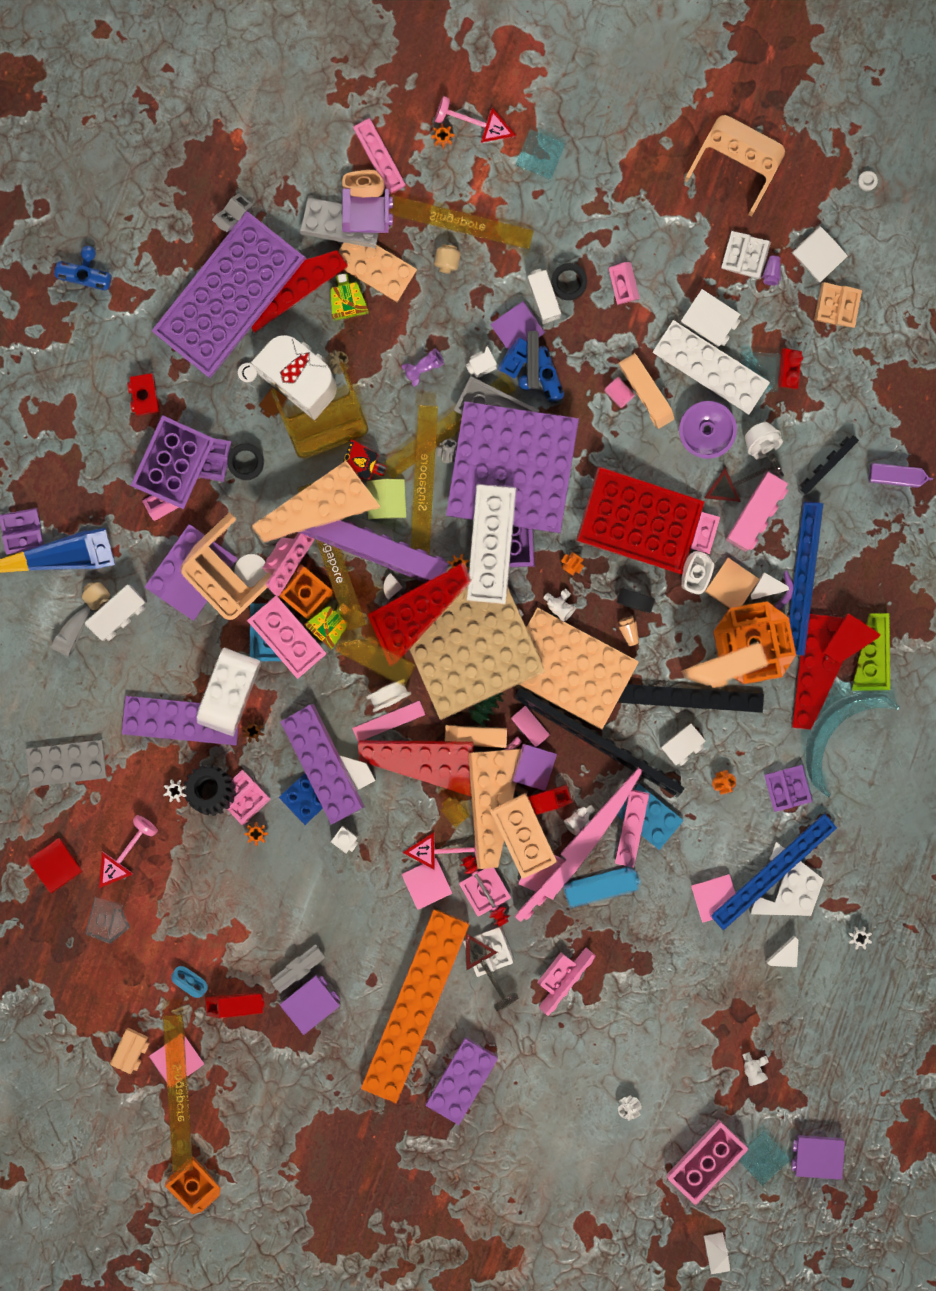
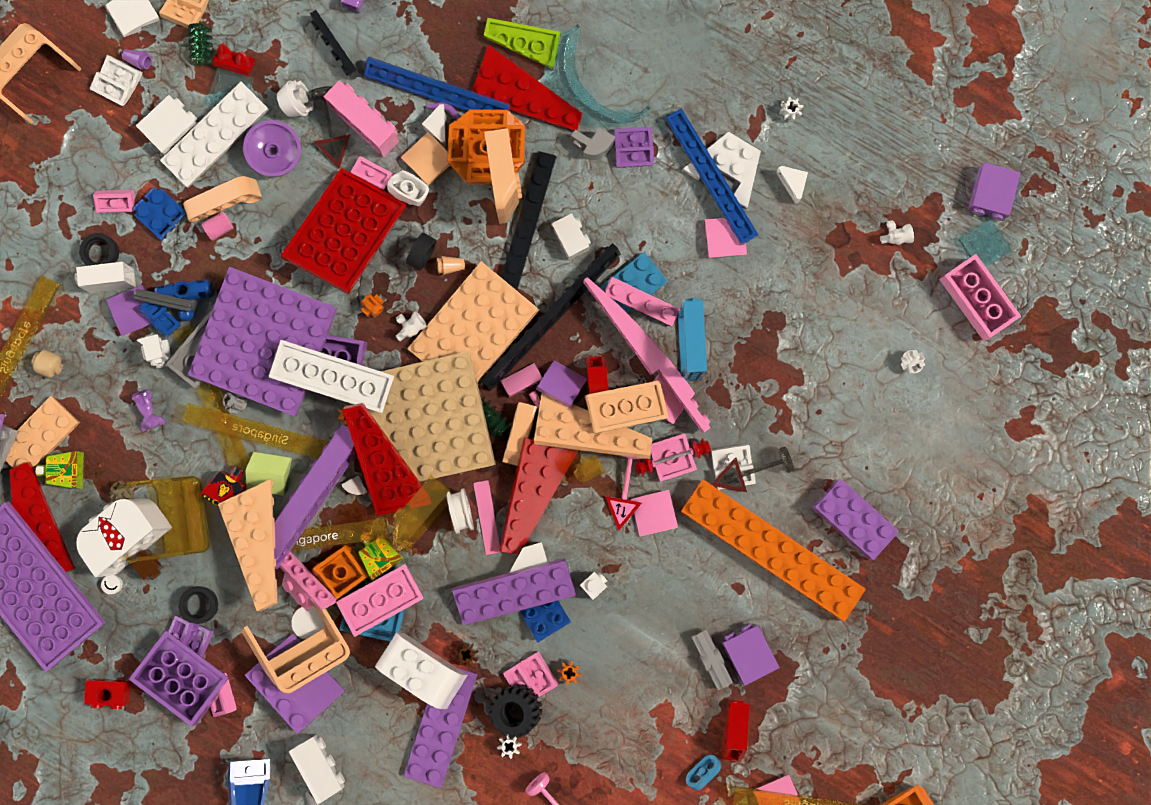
camera: 75 degrees left, 5 degrees down
tan head [82,582,111,611] -> none
bright pink bracket [537,948,595,1016] -> none
white piece [564,805,595,835] -> none
white slope [704,1232,730,1274] -> none
orange gear [712,770,736,795] -> none
red slope [822,613,881,664] -> none
none -> blue plate [133,187,187,241]
none -> clear green piece [188,23,213,66]
none -> light grey brick [571,127,615,160]

